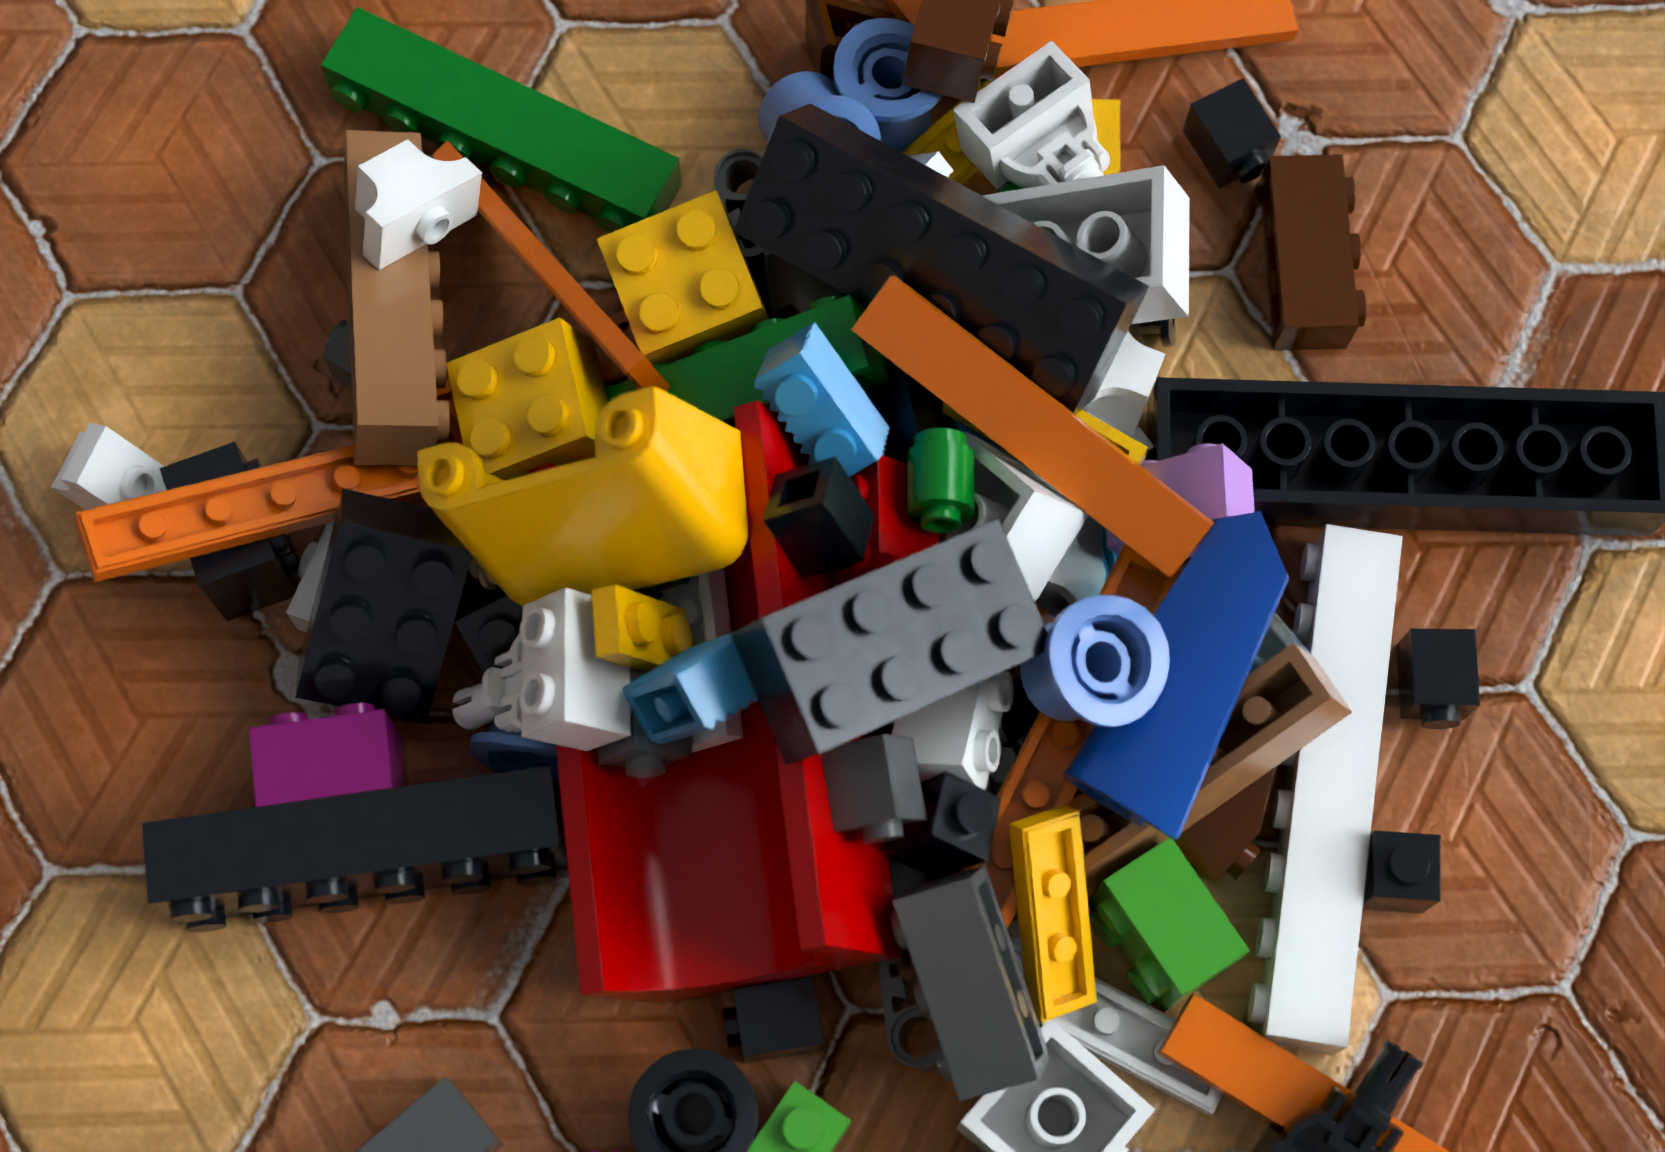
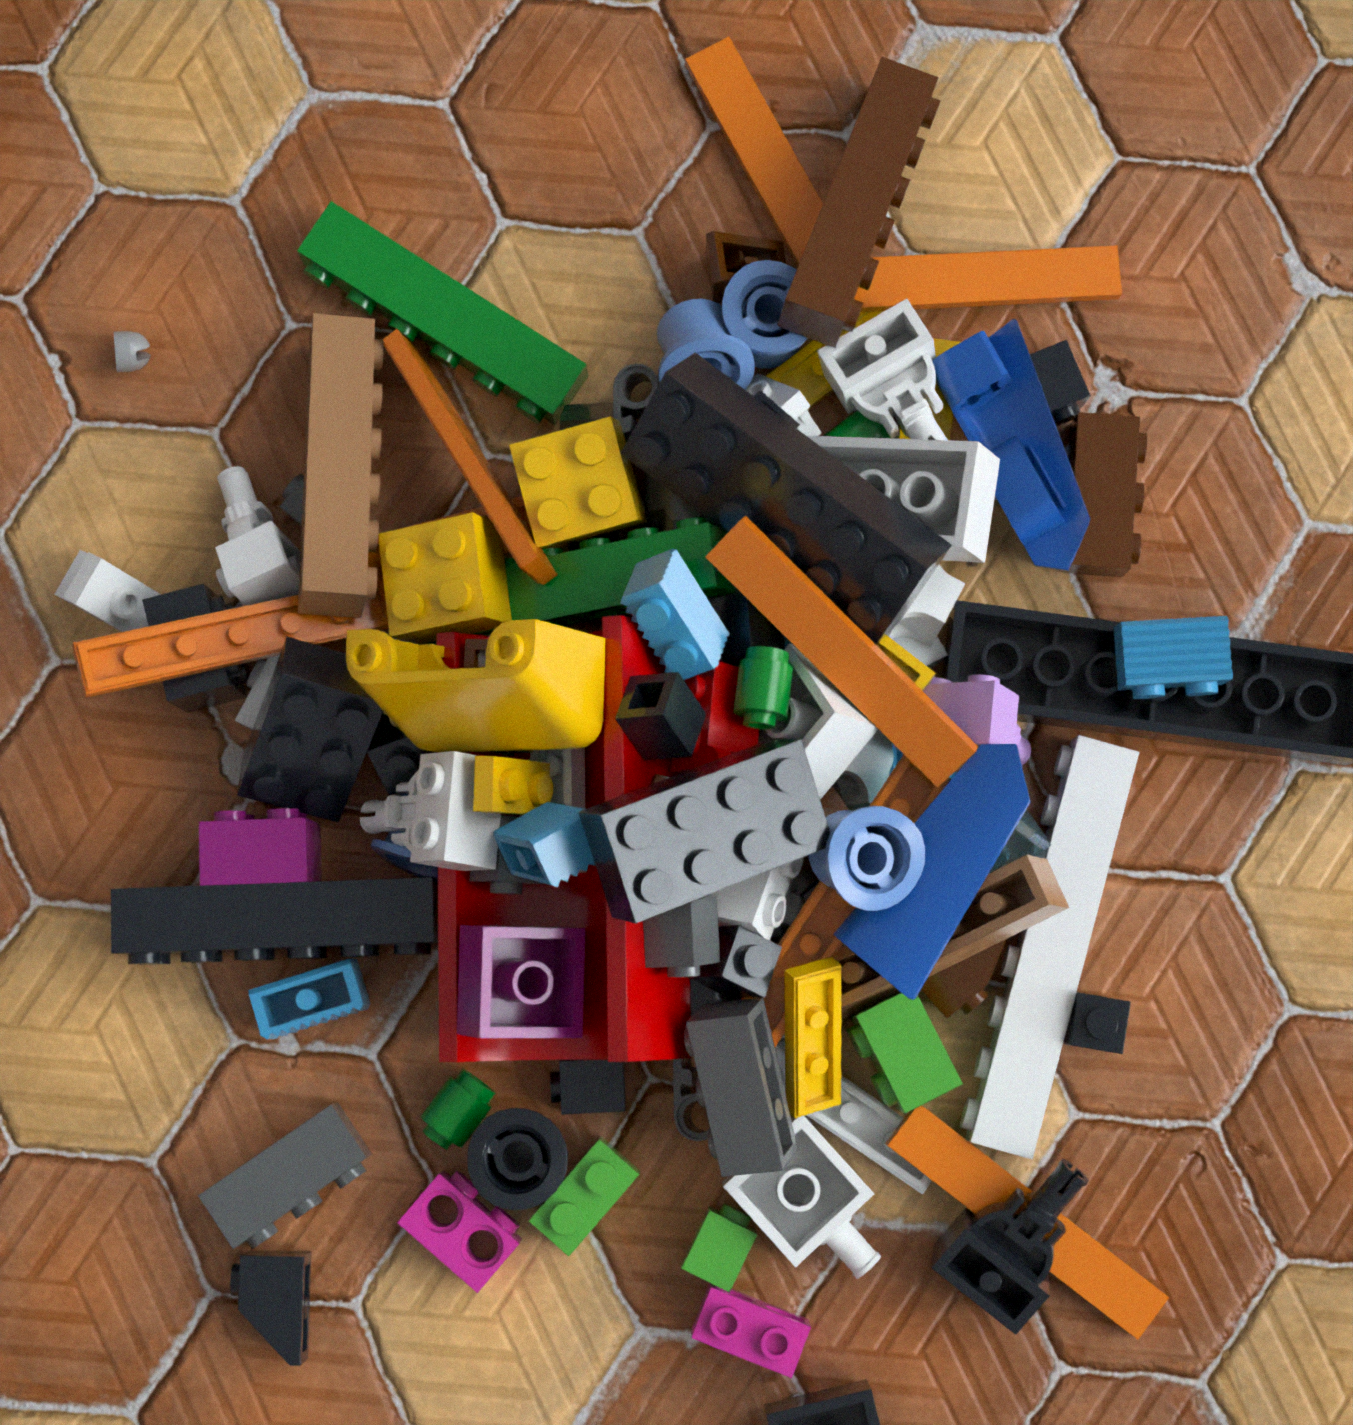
camera: 10 degrees right, 10 degrees up
white brick [355,139,482,270] -> none
black brick [1396,628,1480,729] -> none
none -> light grey hinge [114,331,151,372]
none -> white brick [215,466,300,607]
none -> dark azure brick [248,958,371,1040]
none -> green brick [420,1068,496,1150]
none -> magenta brick [457,925,585,1038]
none -> blue panel [933,319,1091,571]
none -> dark azure brick [1114,616,1233,699]

